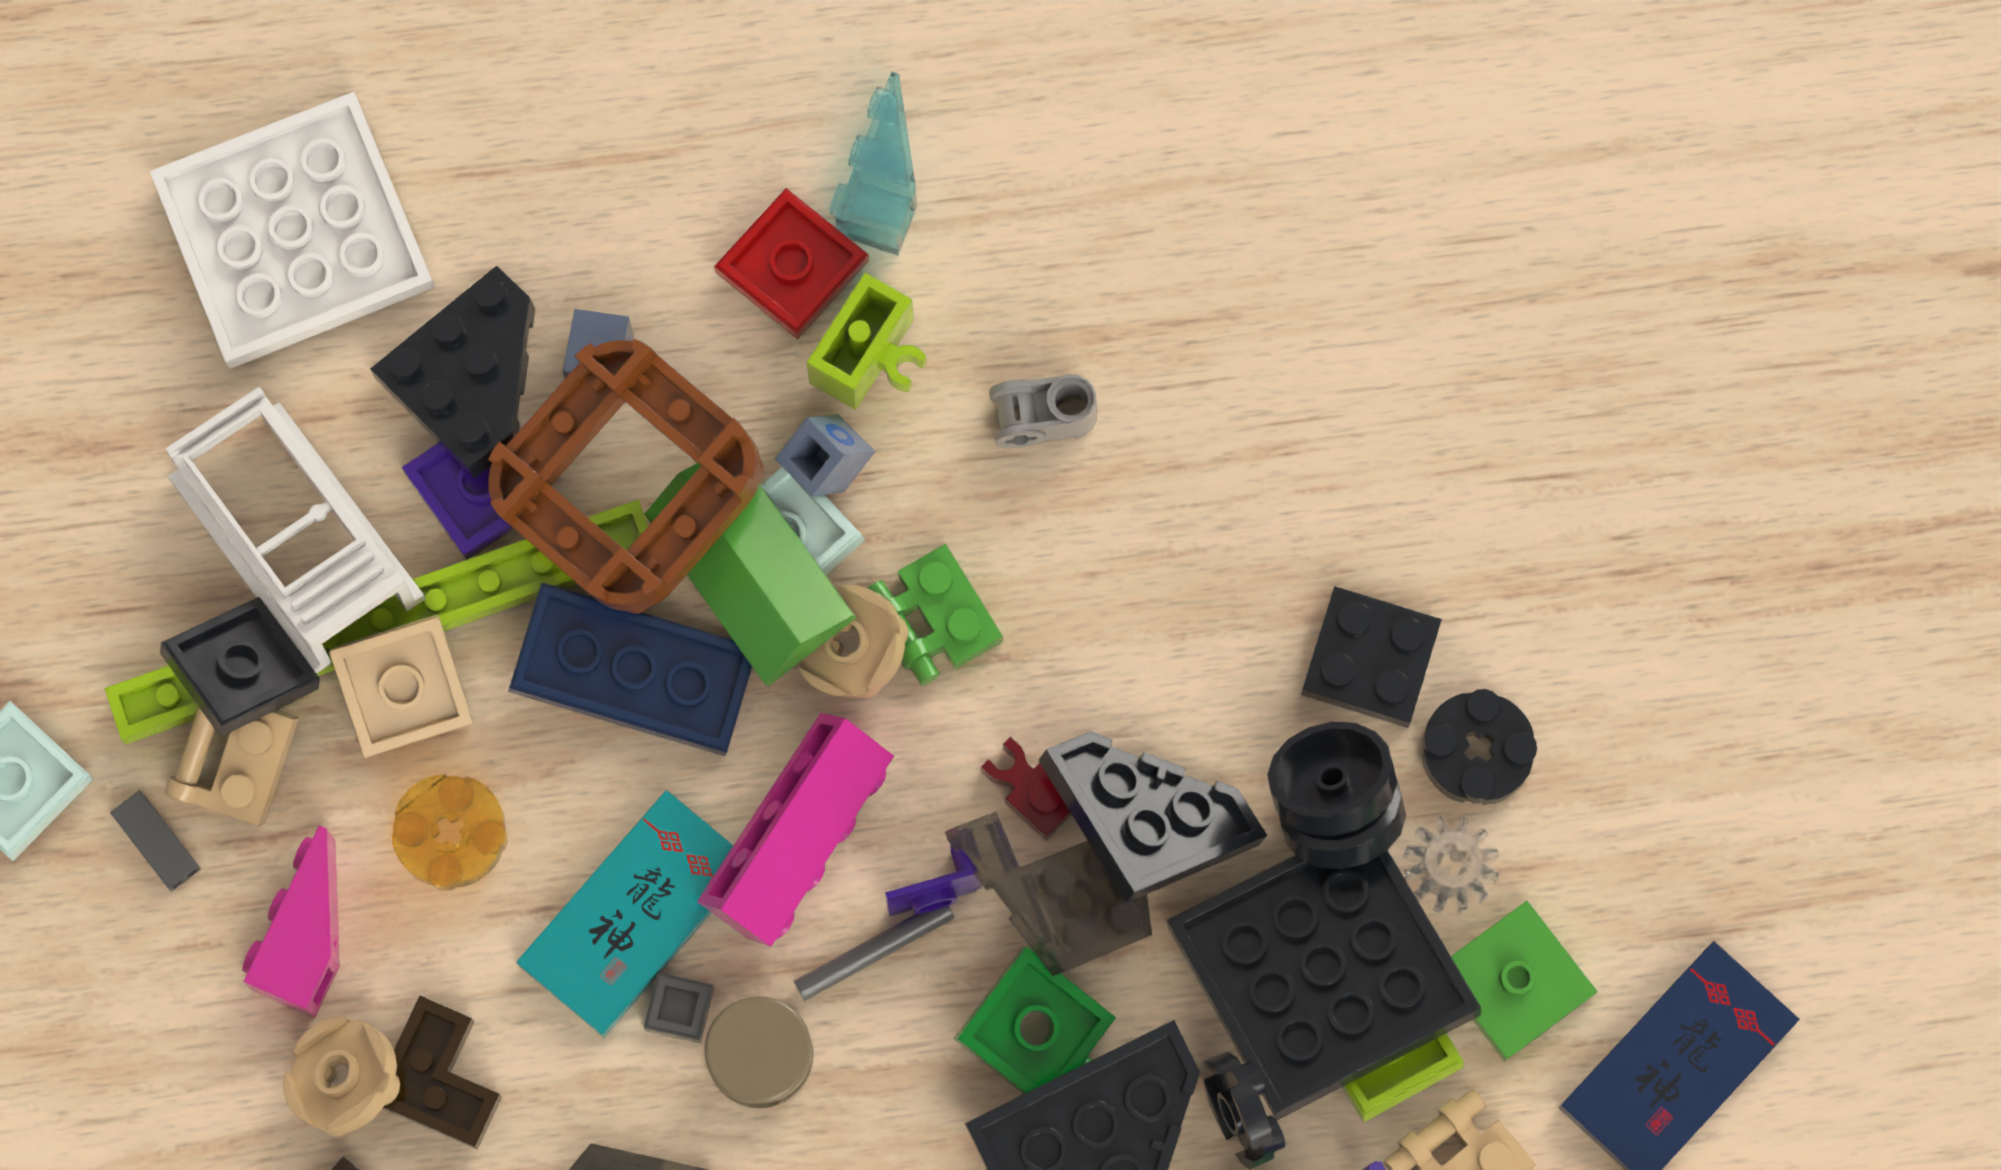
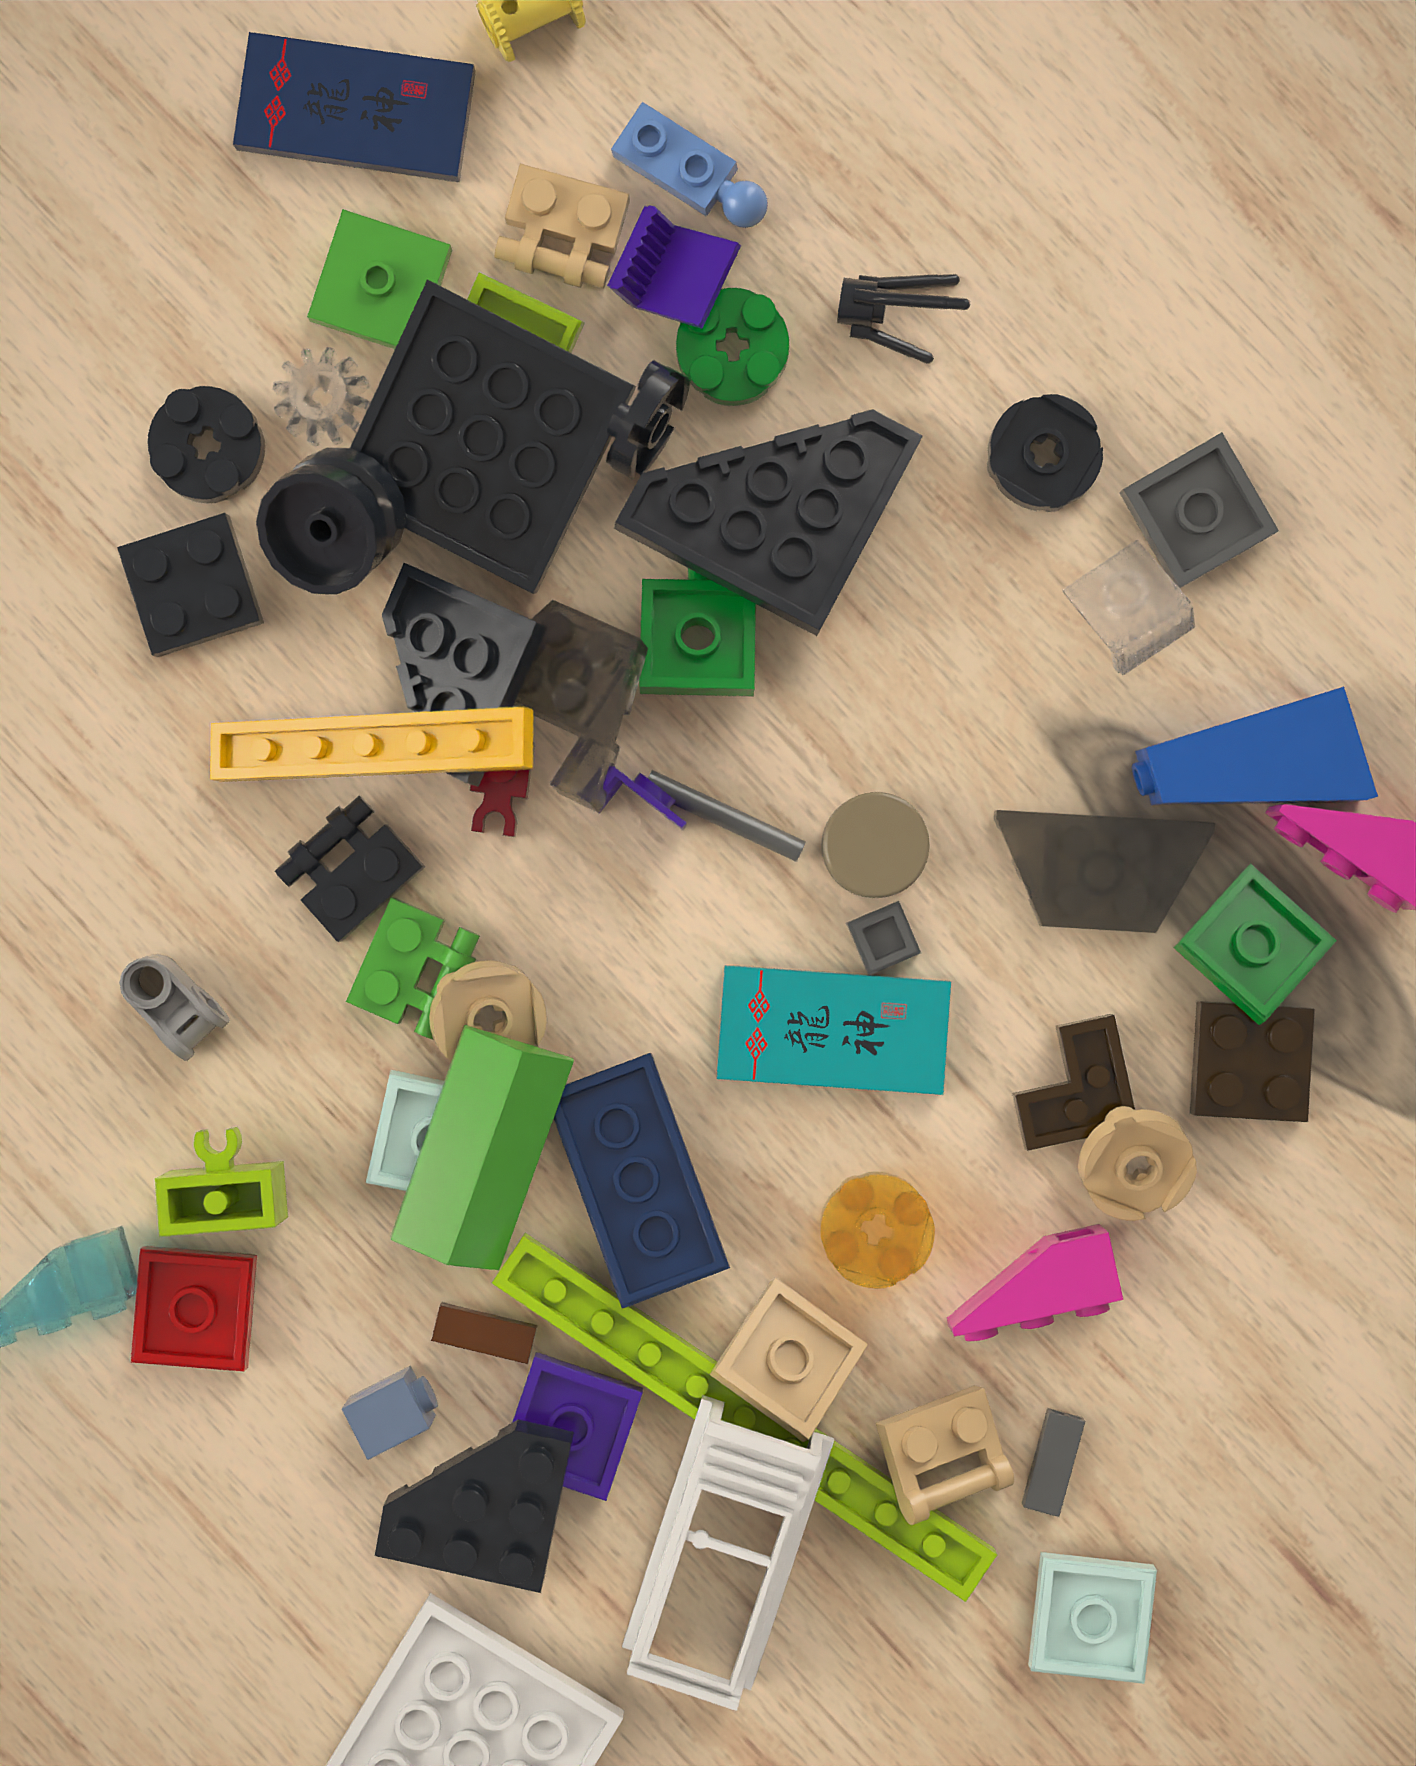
camera: 125 degrees left, 15 degrees up
black plate [160,597,320,737] -> none
dark orange plate [488,338,764,614] -> none
dark pink brick [697,713,894,947] -> none
sand blue brick [775,414,876,497] -> none
none -> yellow plate [210,707,533,782]
none -> black plate [275,795,425,942]
none -> reddish brown piece [431,1302,537,1364]

